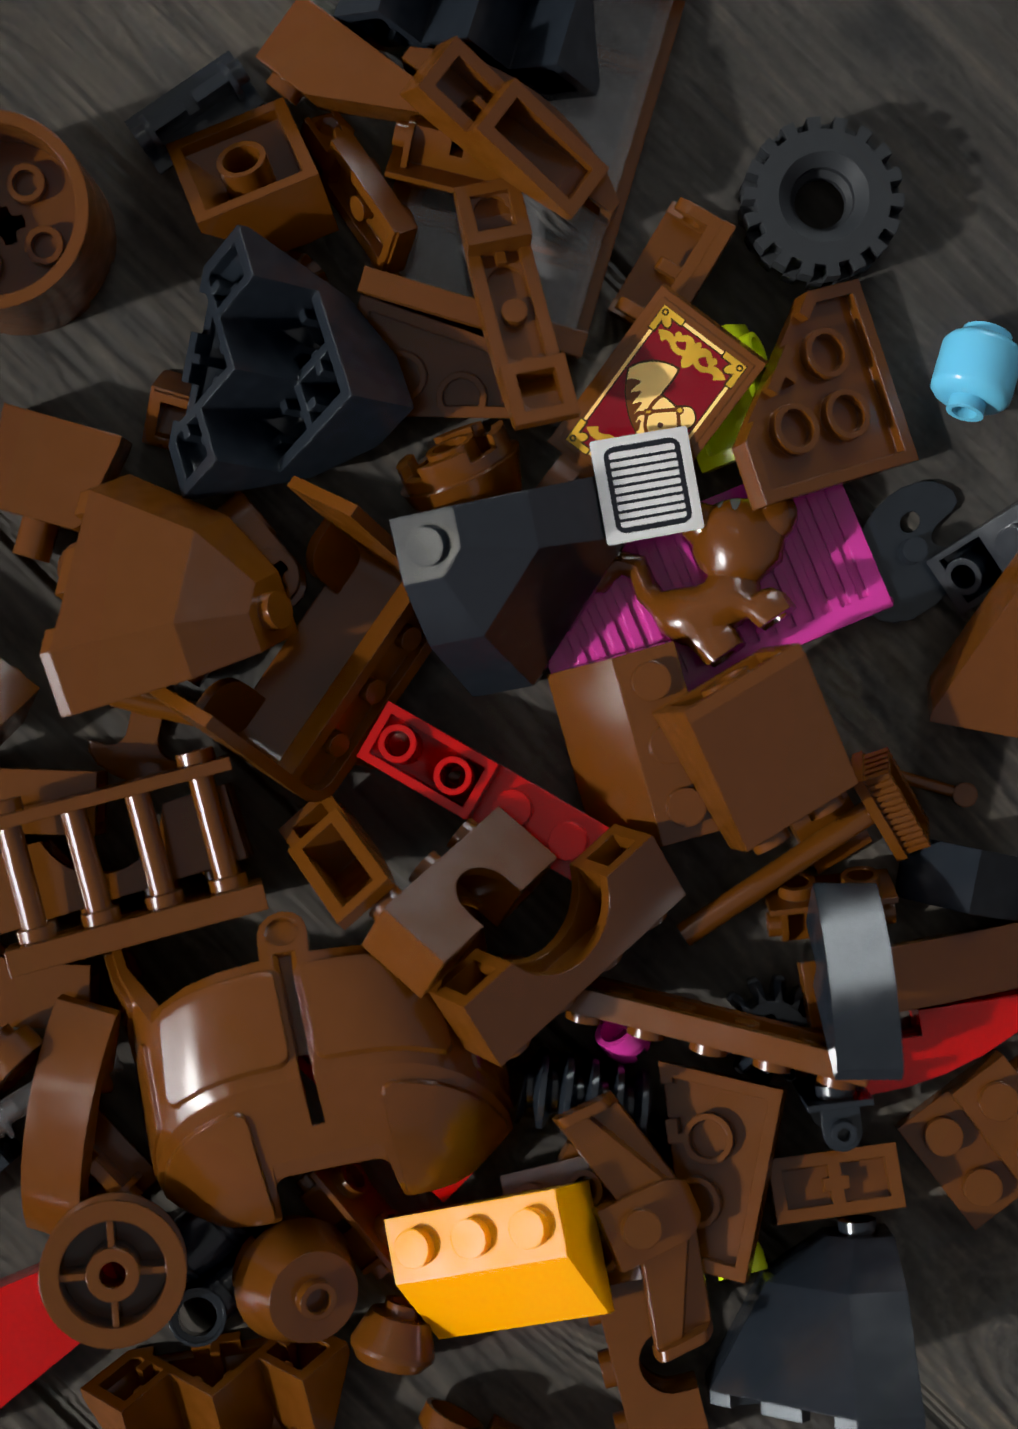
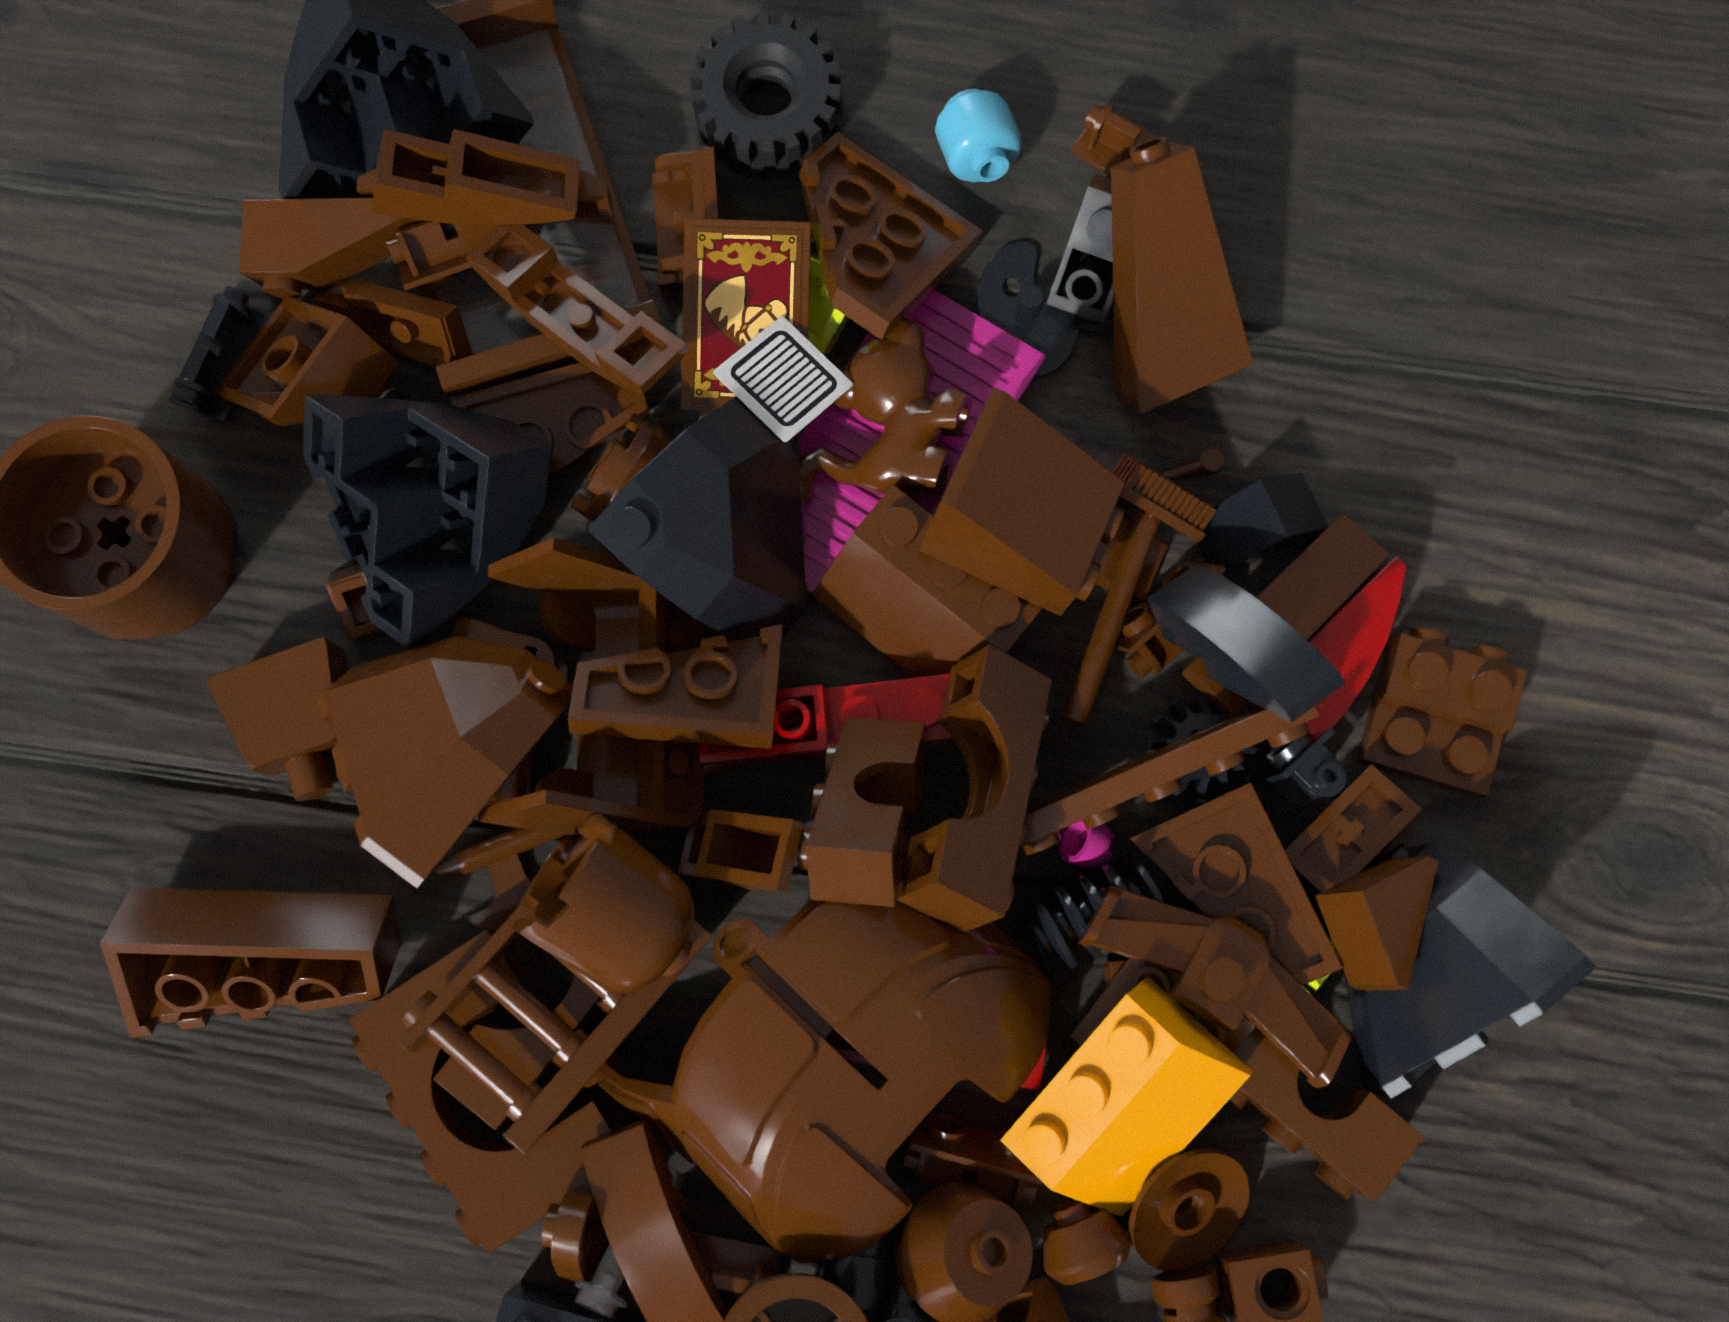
camera: 30 degrees left, 10 degrees down
none -> reddish brown cylinder [512,814,695,993]
none -> reddish brown wing [568,624,783,749]
none -> reddish brown dish [1129,1148,1250,1271]
none -> reddish brown slope [1315,856,1439,991]

